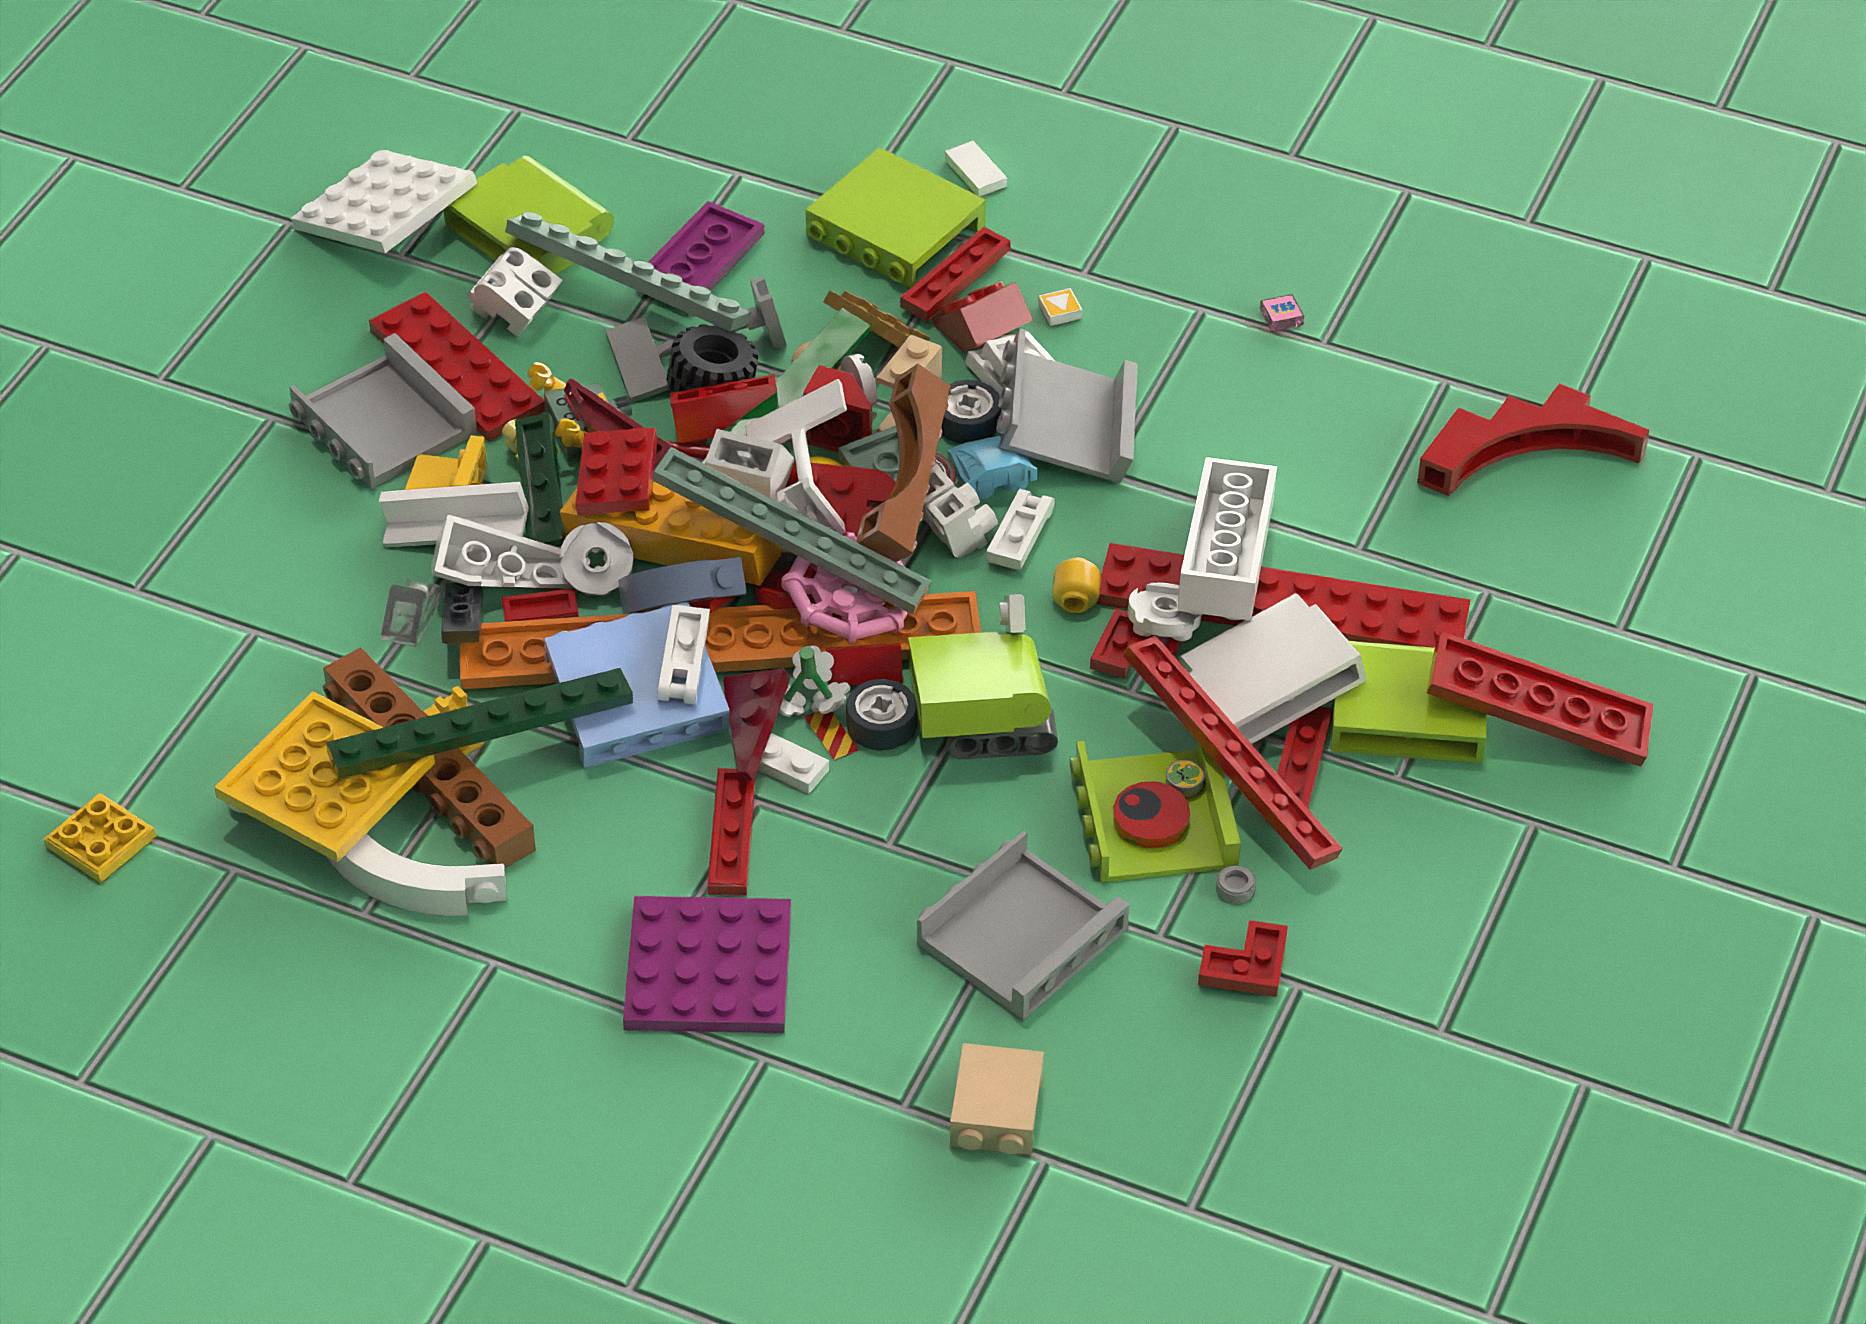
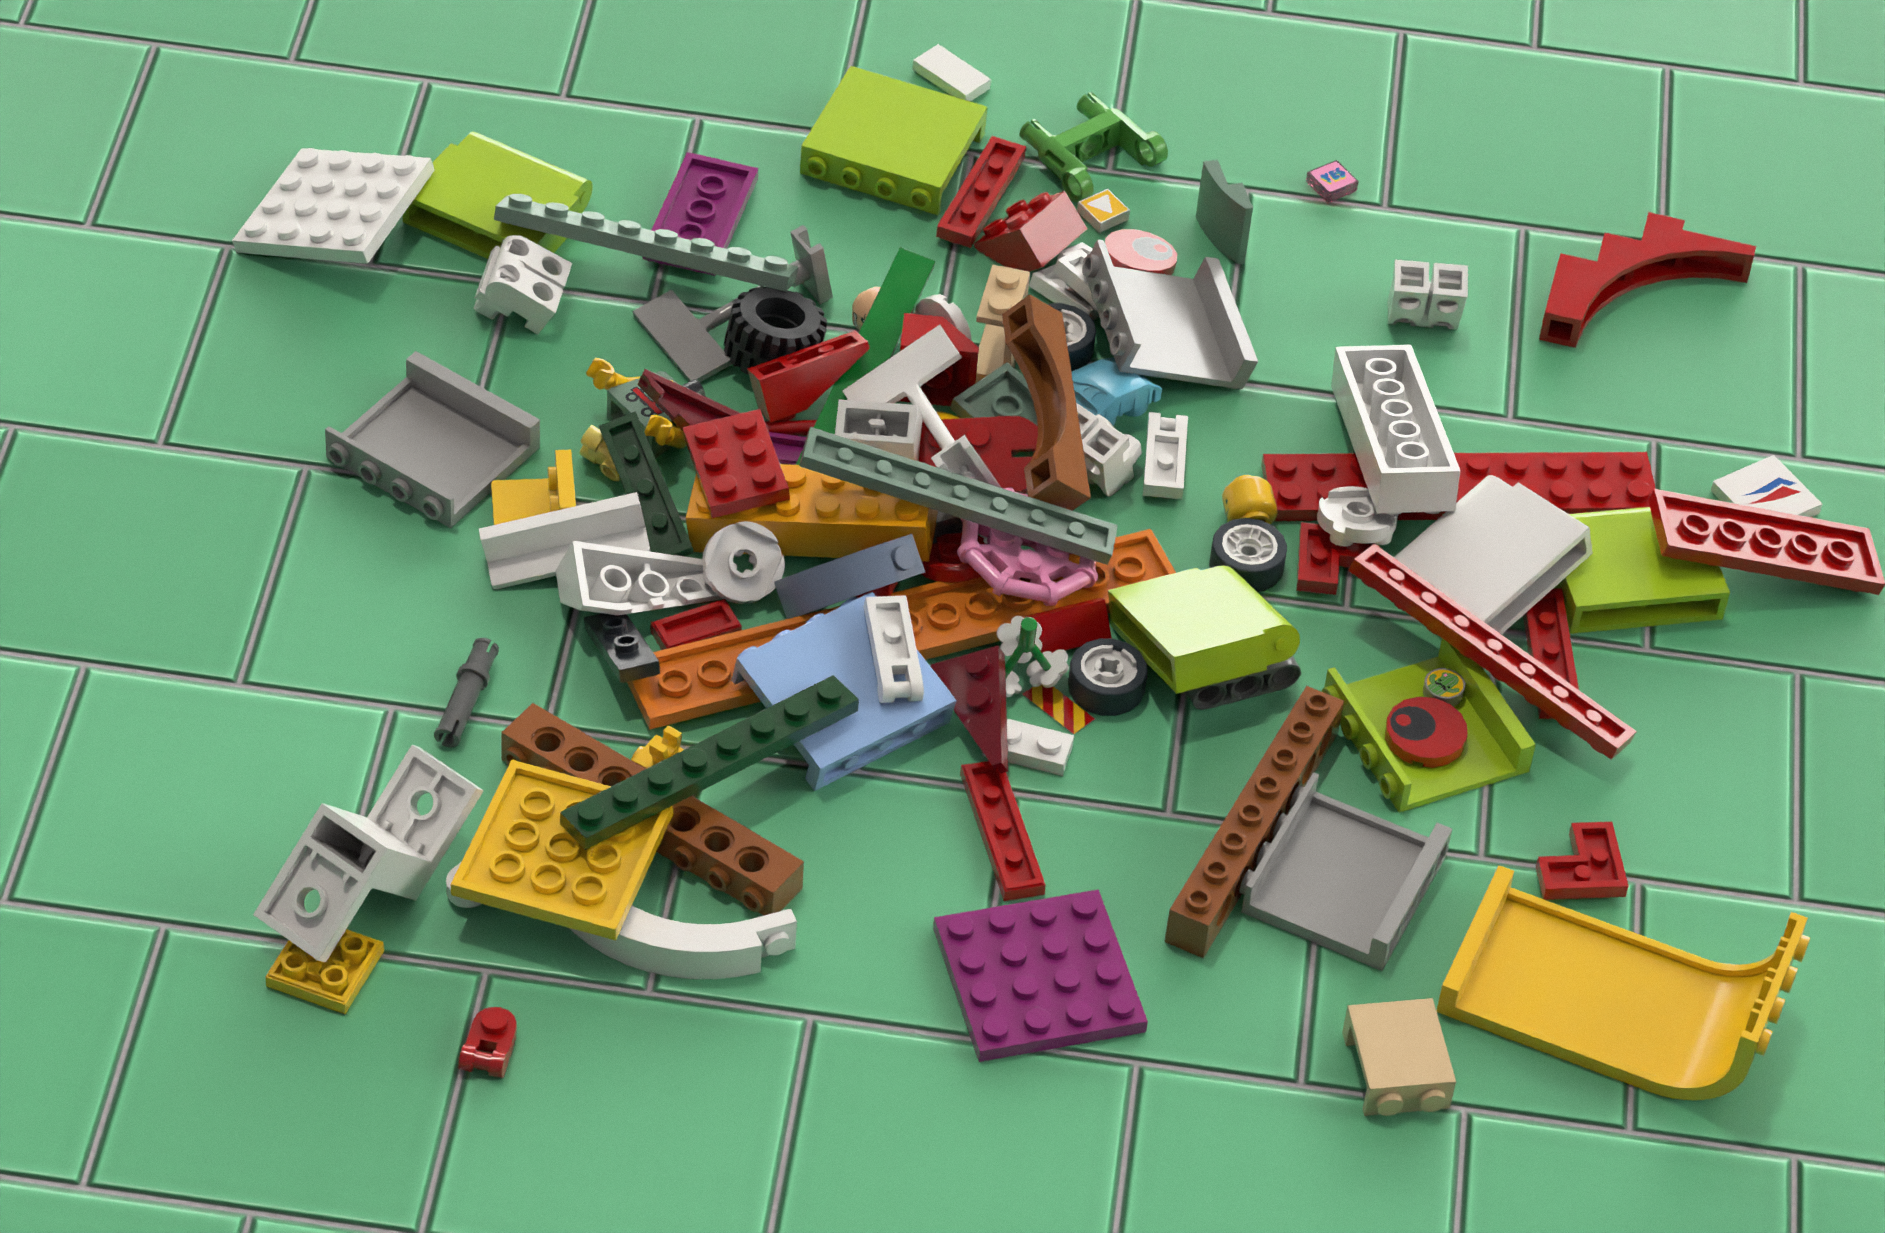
camera: 20 degrees left, 0 degrees up
red plate [369,291,545,441] -> none
clear slope [381,578,443,647] -> none
pearl gold plate [823,290,930,348] -> none
white plate [999,594,1025,632] -> none
light grey tile [1216,865,1256,904] -> none
none -> white bracket [253,745,484,962]
none -> dark grey pin [434,638,499,747]
none -> red plate [458,1007,517,1078]
none -> bright green connector [1019,92,1168,203]
none -> tile [1105,229,1177,275]
none -> dark orange brick [1165,686,1344,958]
none -> sand green slope [1196,160,1253,264]
none -> wheel [1209,518,1287,592]
none -> white hips [1388,259,1468,330]
none -> yellow panel [1436,865,1810,1100]
none -> white tile [1711,455,1822,518]

